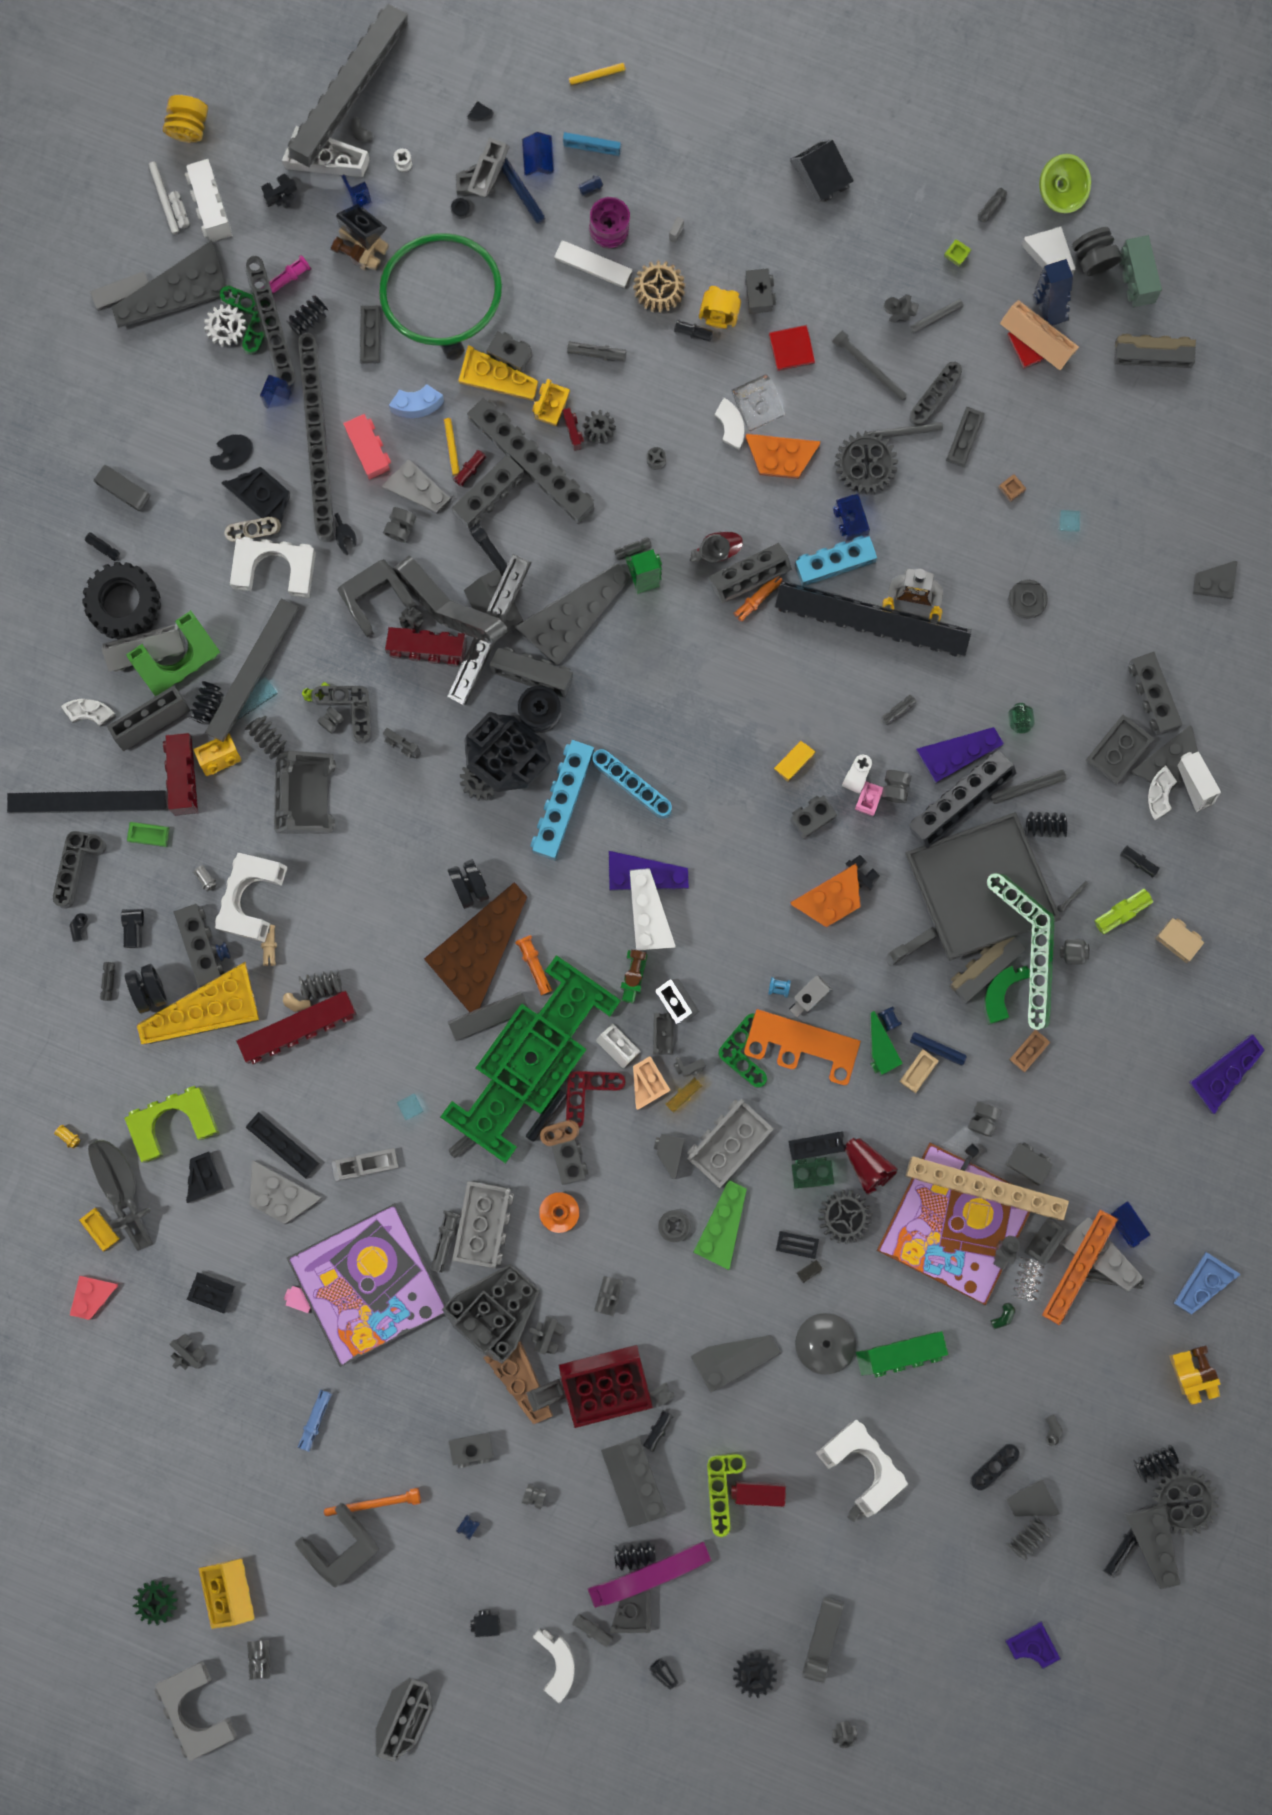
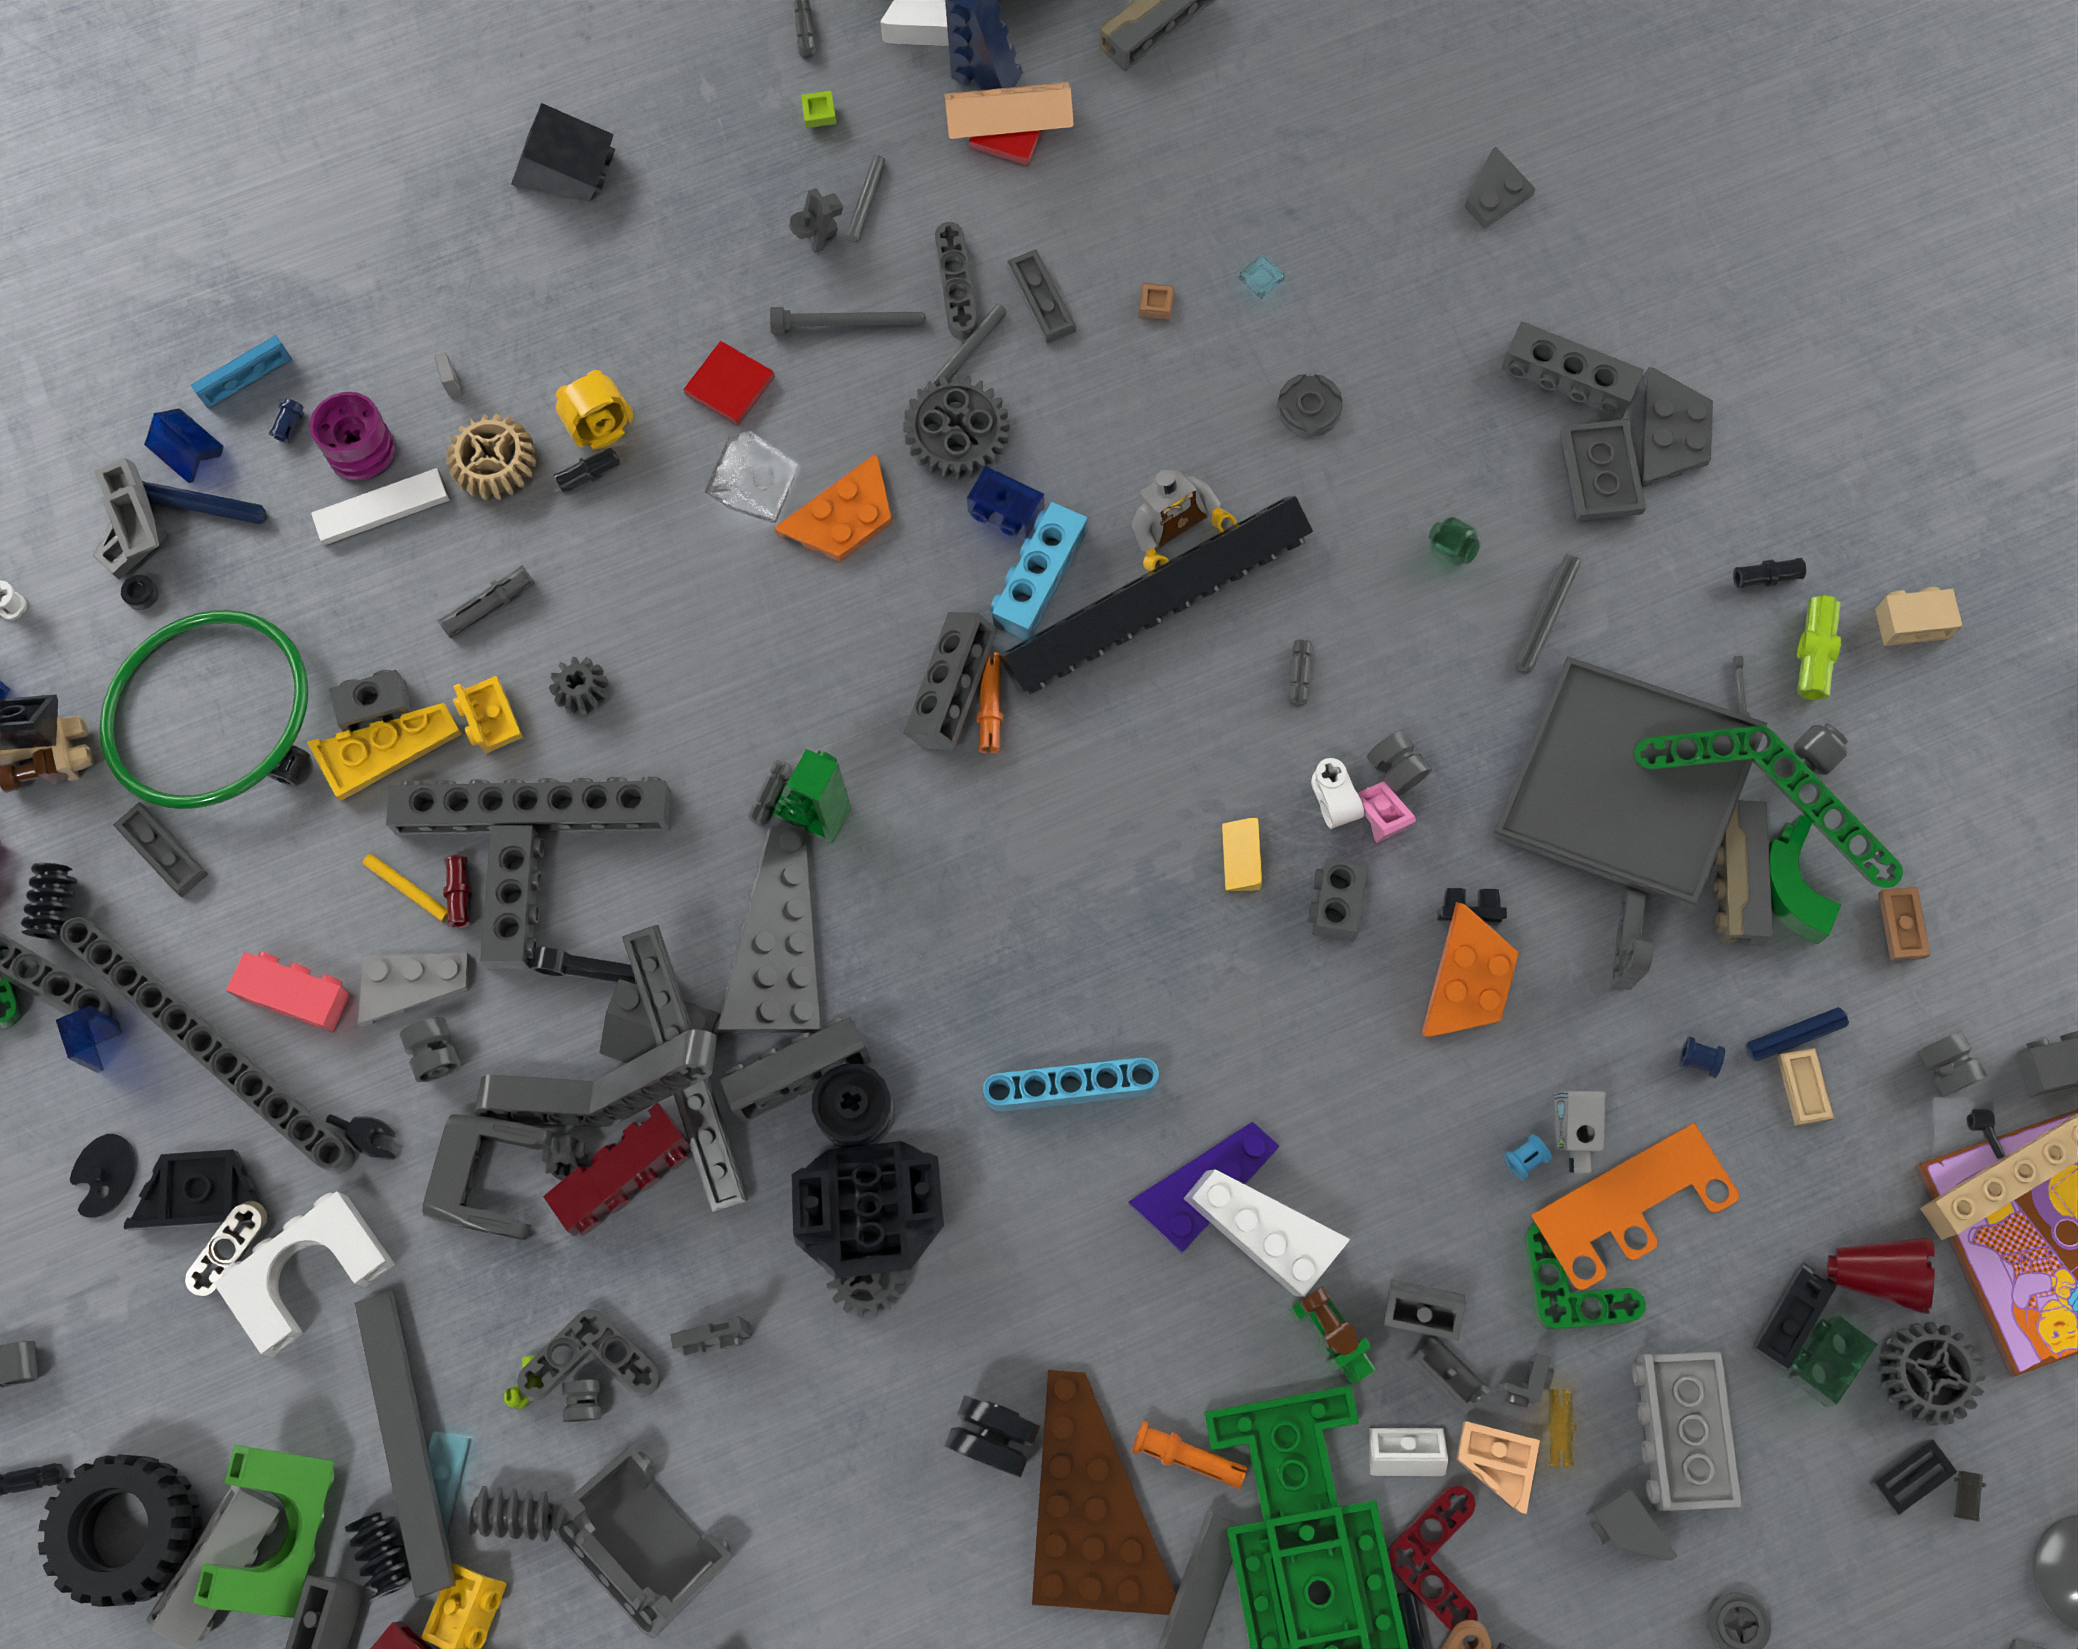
camera: 45 degrees left, 10 degrees down
light blue brick [389,384,444,418] -> none
black tile [467,101,494,121] -> none
medium azure brick [530,740,595,861] -> none
dark red plate [563,408,584,451] -> none
yellow bar [569,62,626,85] -> none
dark grey wheel [647,447,666,470] -> none
dark grey hair [690,531,743,563] -> none
bright green wing [693,1180,747,1270] -> none
white tile [715,398,744,450] -> none
dark grey brick [745,268,776,314] -> none
green slope [869,1011,903,1076] -> none
black brick [909,750,1017,848] -> none
dark purple wing [916,727,1004,784] -> none
black piece [1025,811,1068,838] -> none
white tile [1148,766,1177,820] -> none
white slope [1177,751,1221,812] -> none

